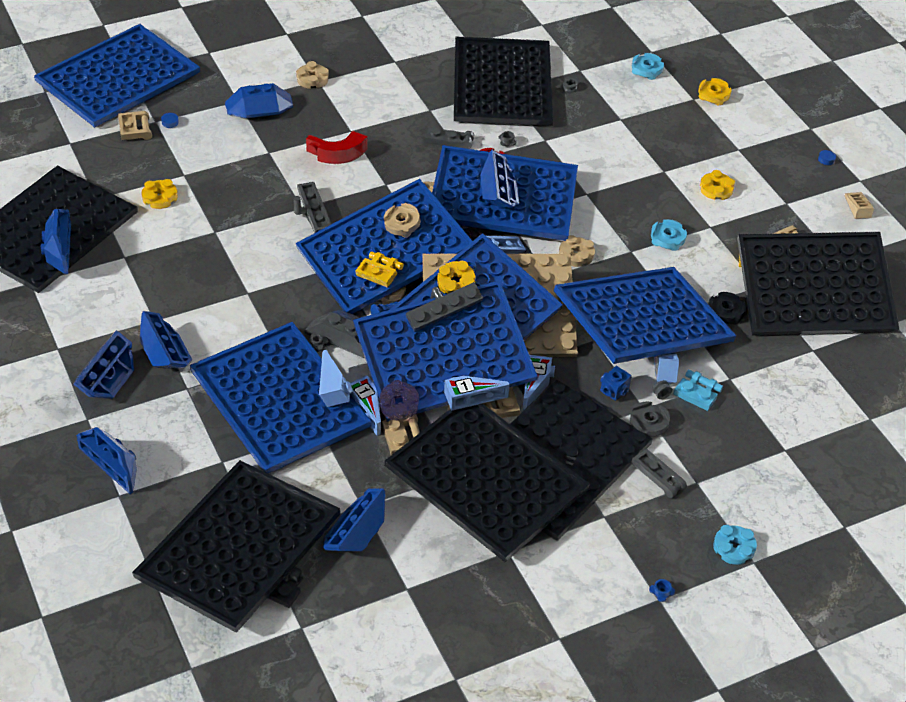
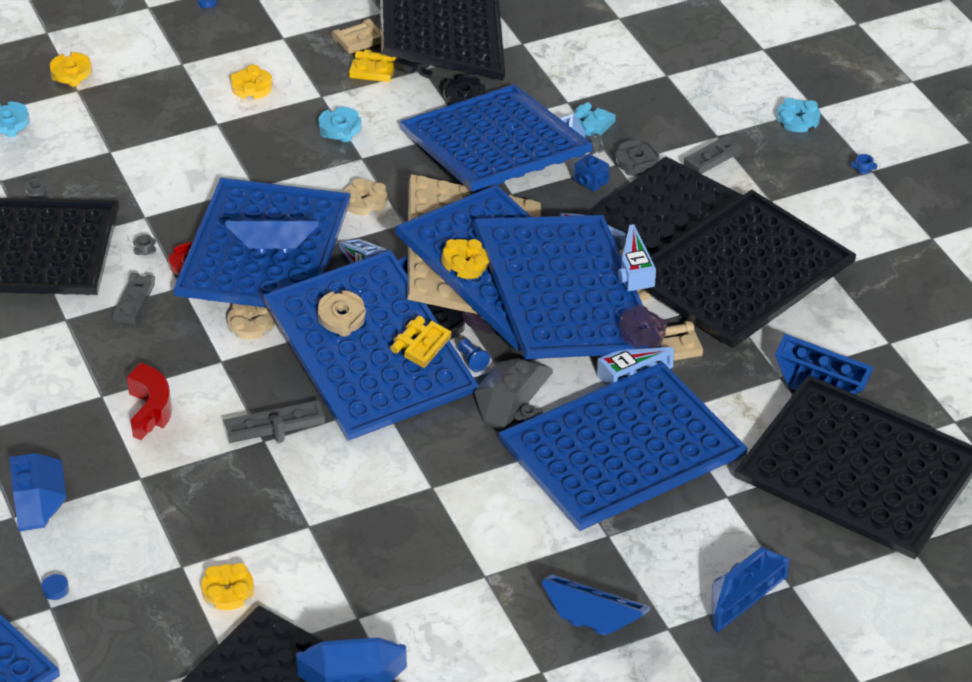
camera: 85 degrees left, 5 degrees down
tan plate [118,111,152,140] -> none
blue wedge [140,311,192,369] -> none
light blue slope [319,350,352,407] -> none
dark grey plate [406,282,483,332] -> none

